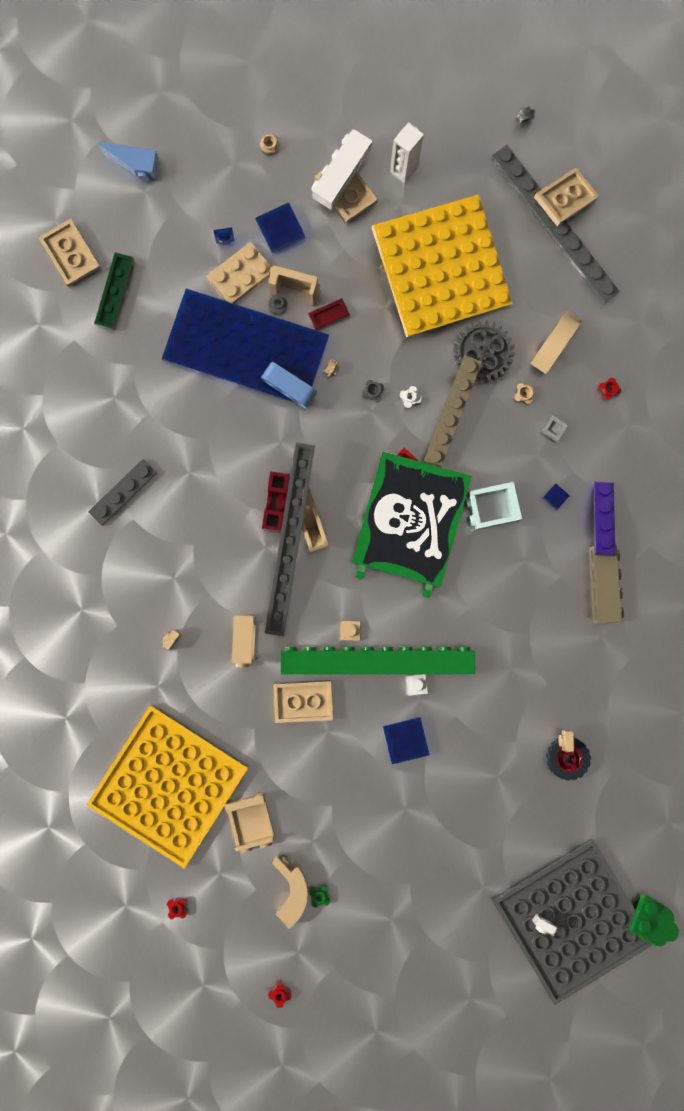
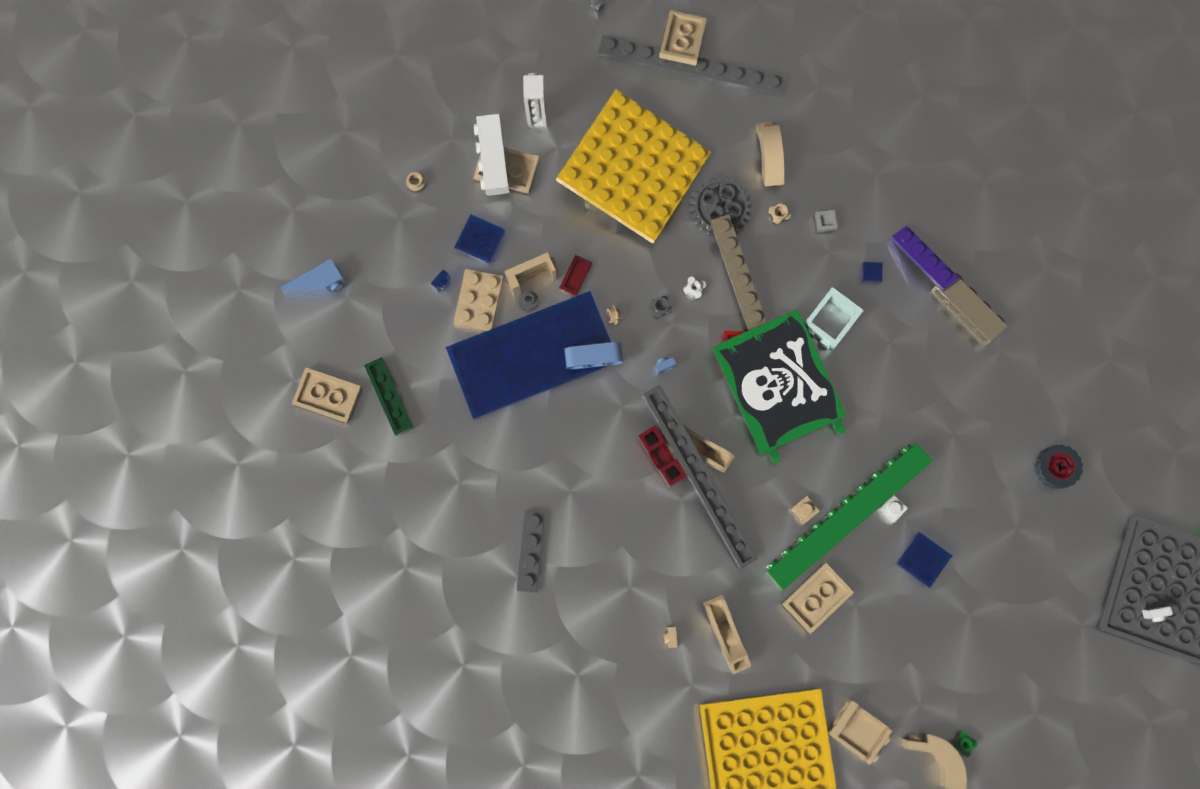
camera: 35 degrees left, 5 degrees down
tan window [232,615,256,667] -> none
tan plate [559,730,574,752] -> none
red plate [599,378,621,400] -> none
none -> medium blue plate [654,357,676,375]
none -> tan arch [704,595,751,674]

